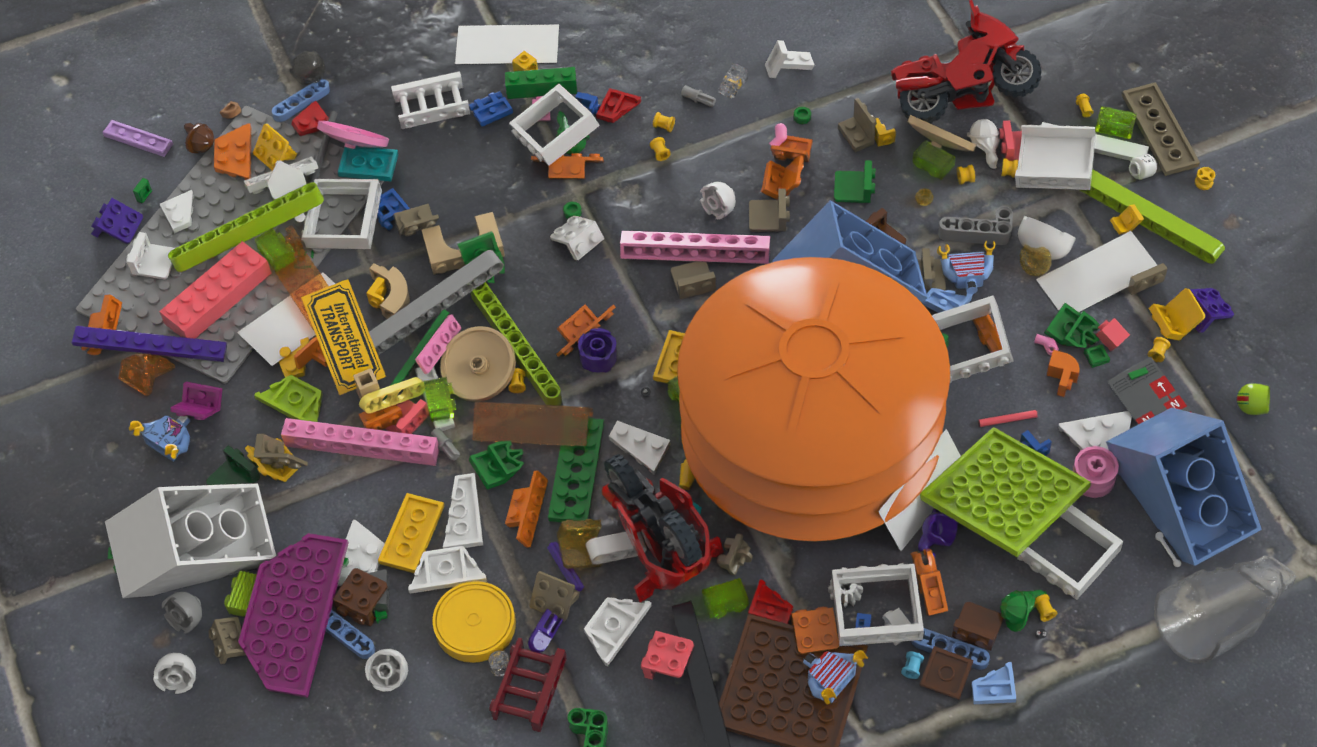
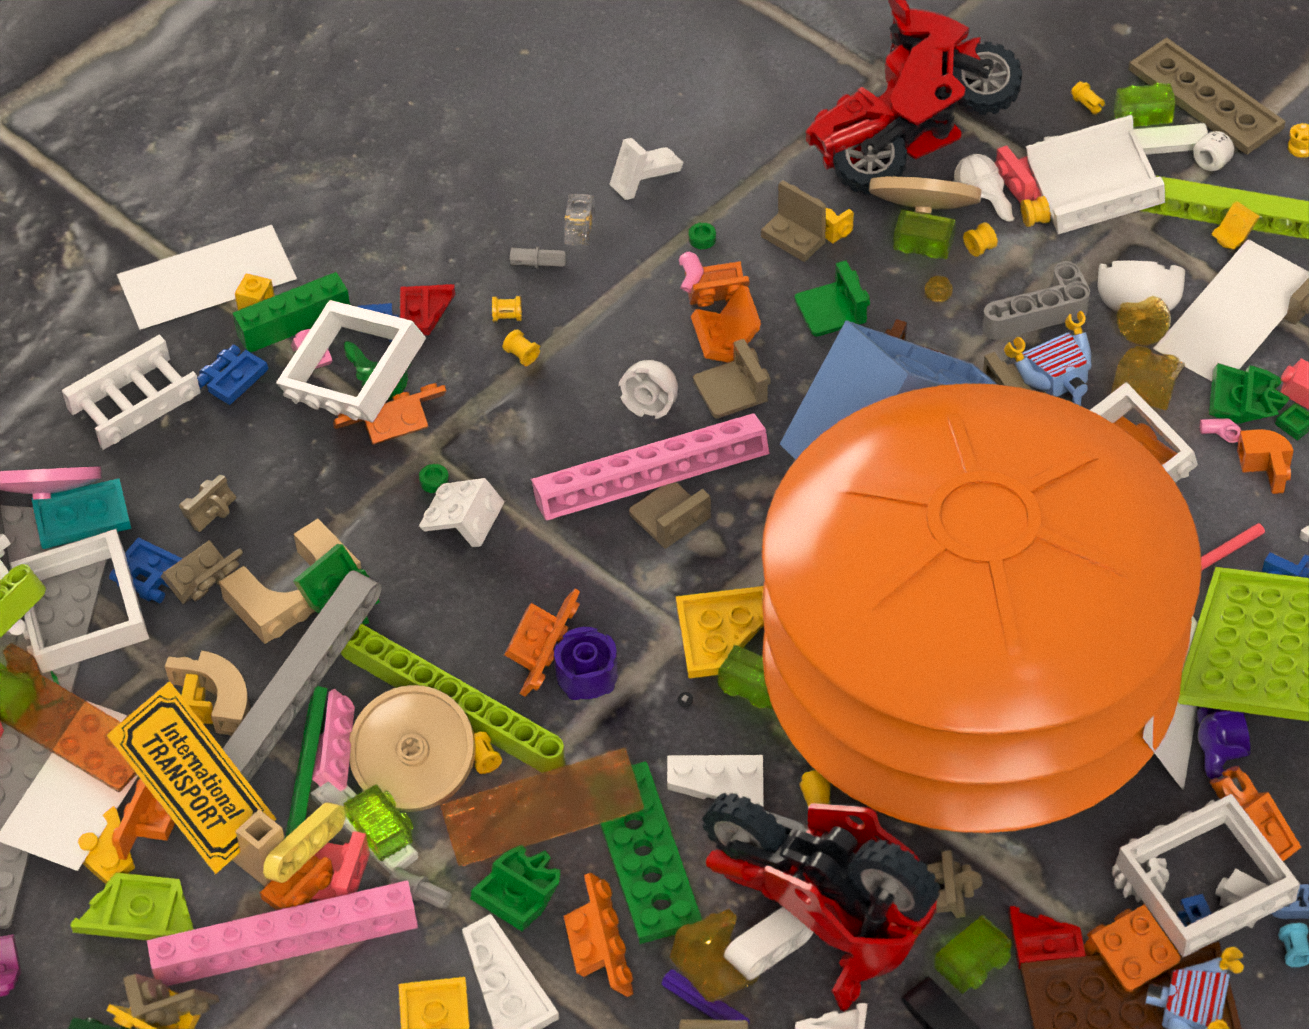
camera: 25 degrees left, 5 degrees down
none -> dark tan hips [179,474,236,532]
none -> clear yellow bracket [1111,346,1185,411]

